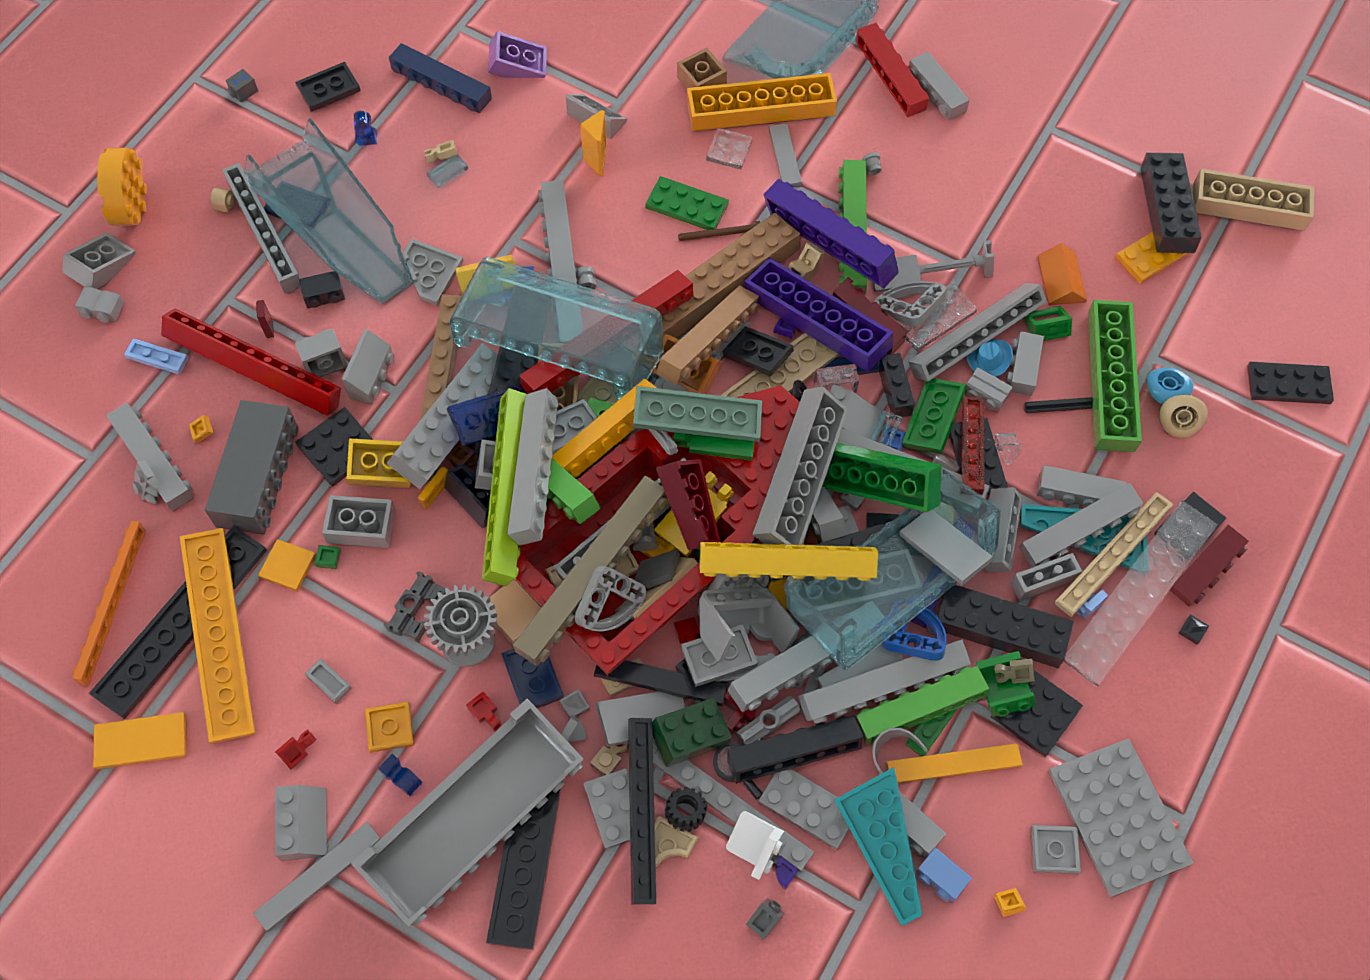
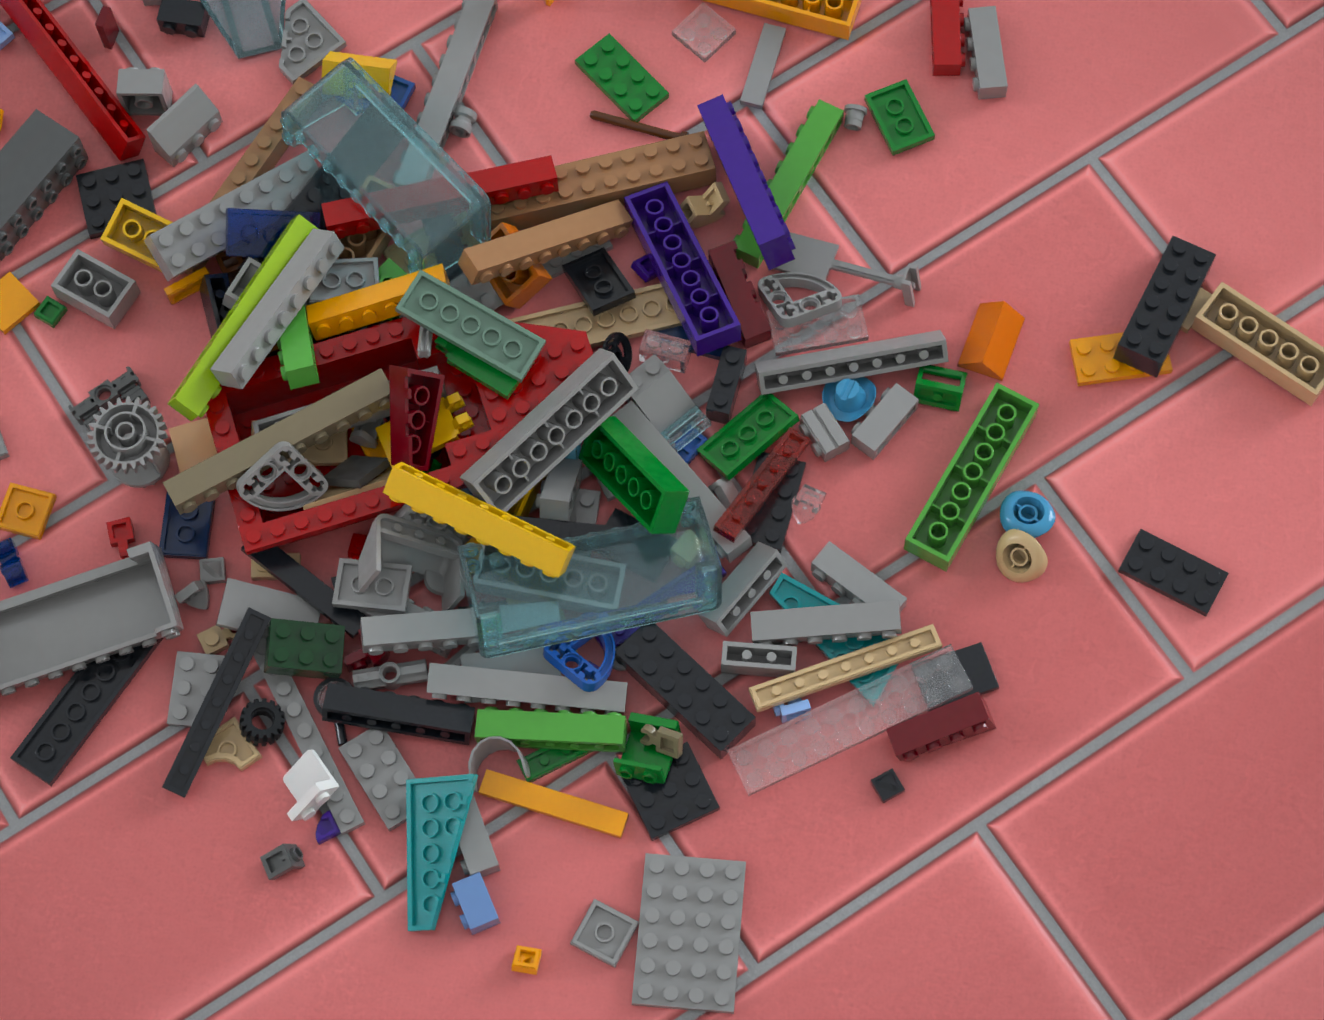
camera: 30 degrees right, 5 degrees up
light grey tile [900,510,993,585] -> none
black axle [1024,397,1093,413] -> none
none -> green plate [864,79,935,156]

